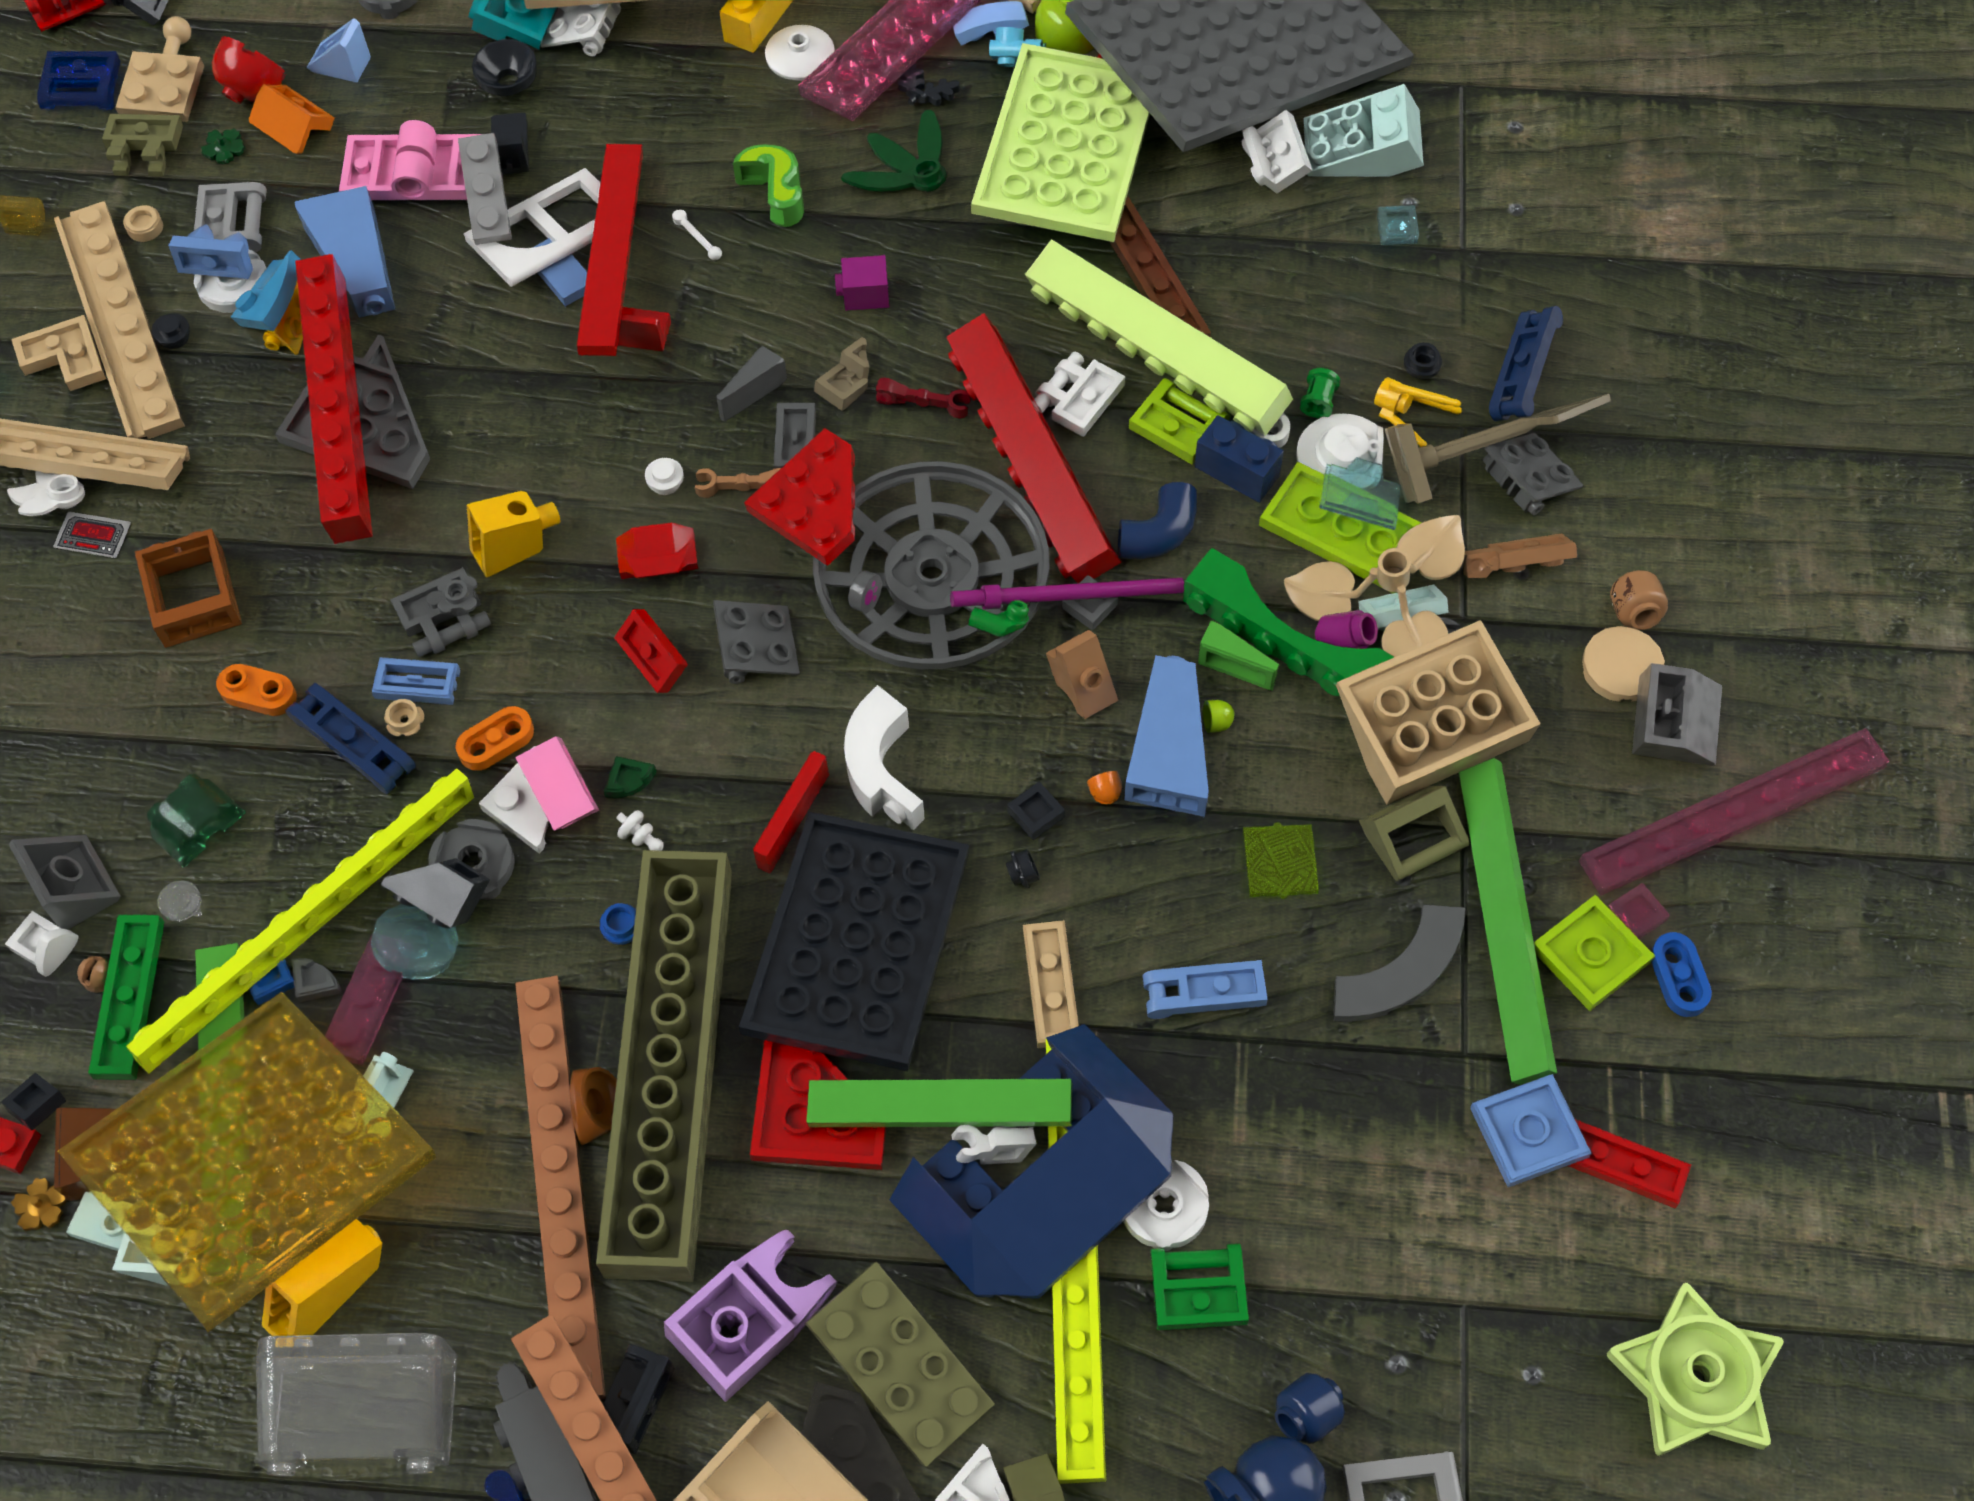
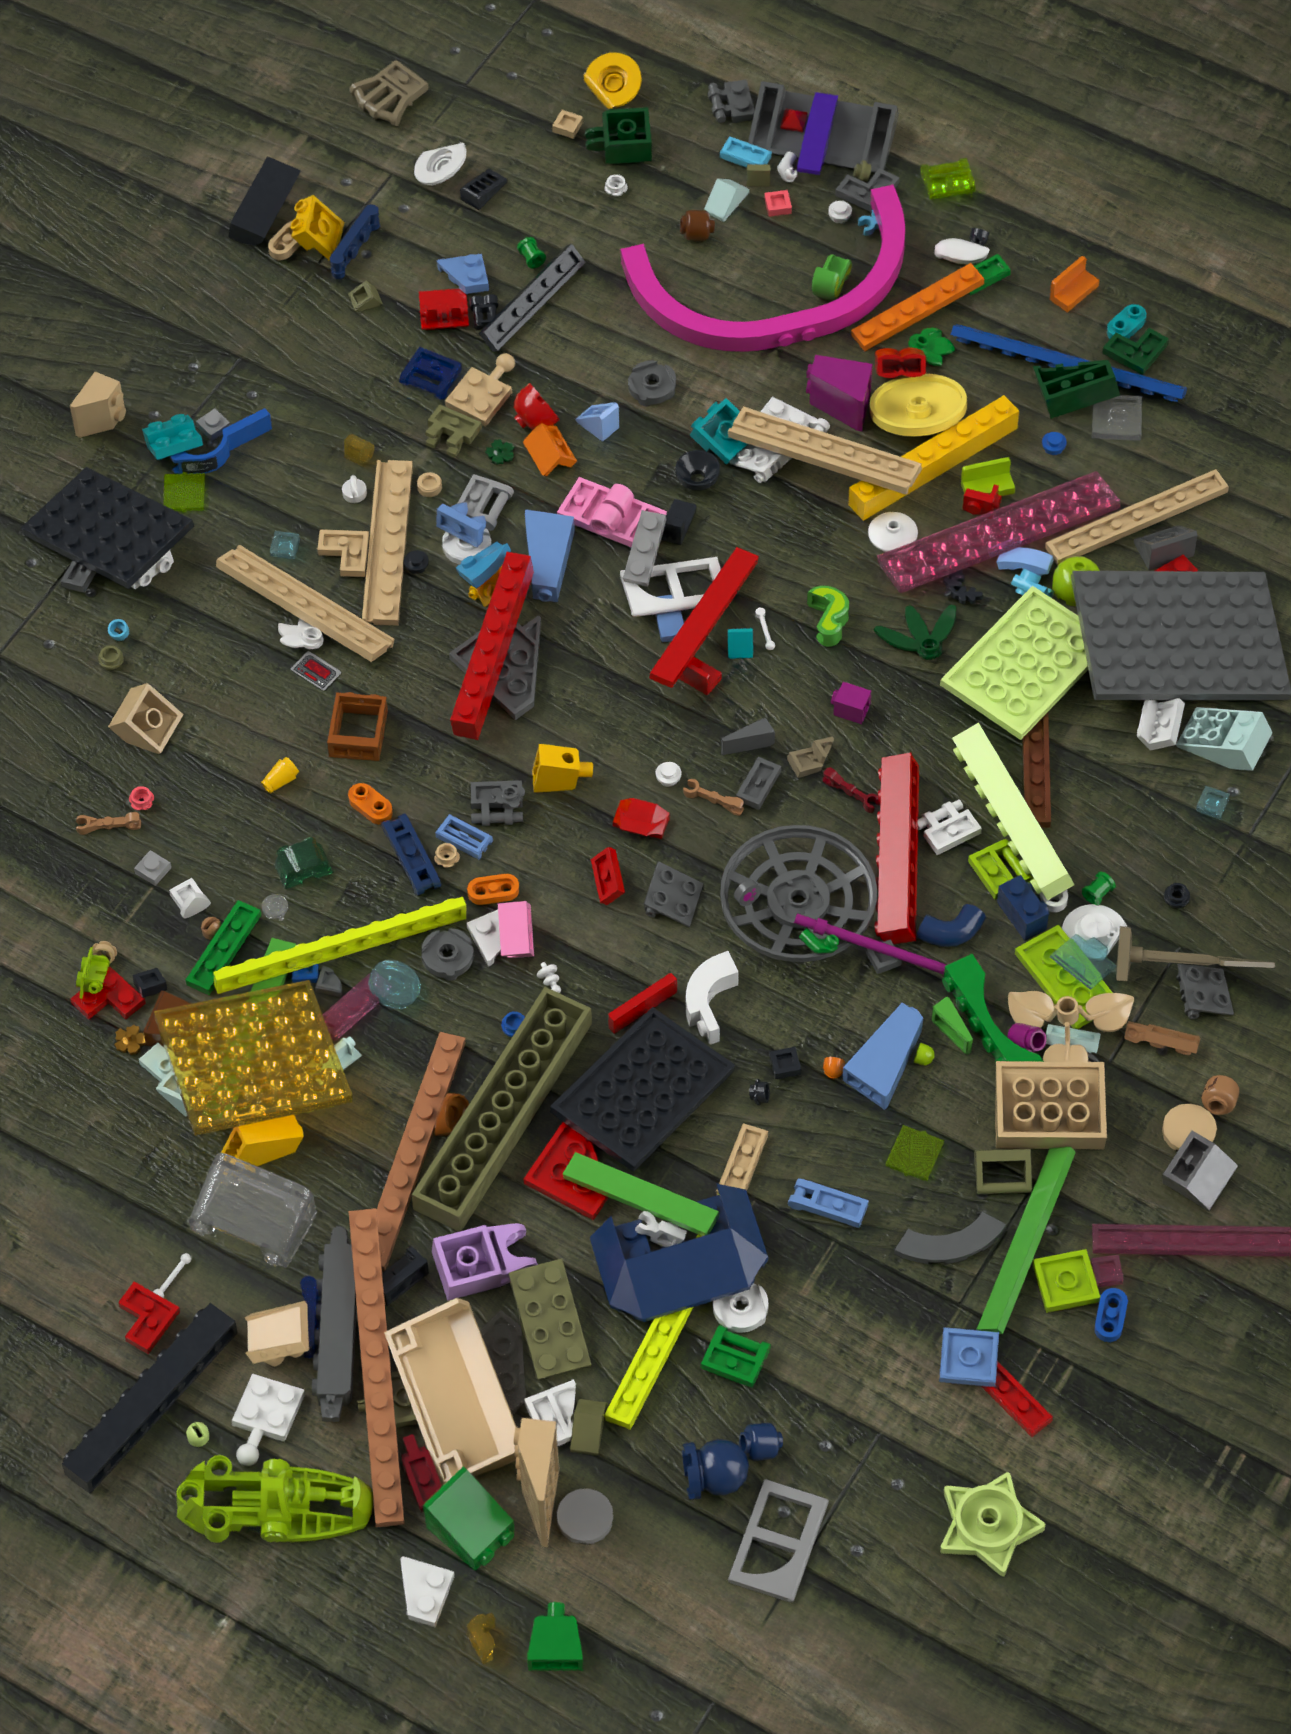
camera: 25 degrees right, 5 degrees down
dark grey slope [9,835,121,930] -> none
slope [381,858,490,928] -> none
dark green tile [603,756,656,798] -> none
red plate [744,428,855,566] -> none
medium nougat brick [1046,630,1119,719] -> none
yellow plant [1374,377,1462,447] -> none
dark blue plate [1489,306,1563,421] -> none
none -> yellow cone [261,757,299,794]
none -> white tile [342,475,367,503]
none -> teal slope [728,628,753,659]

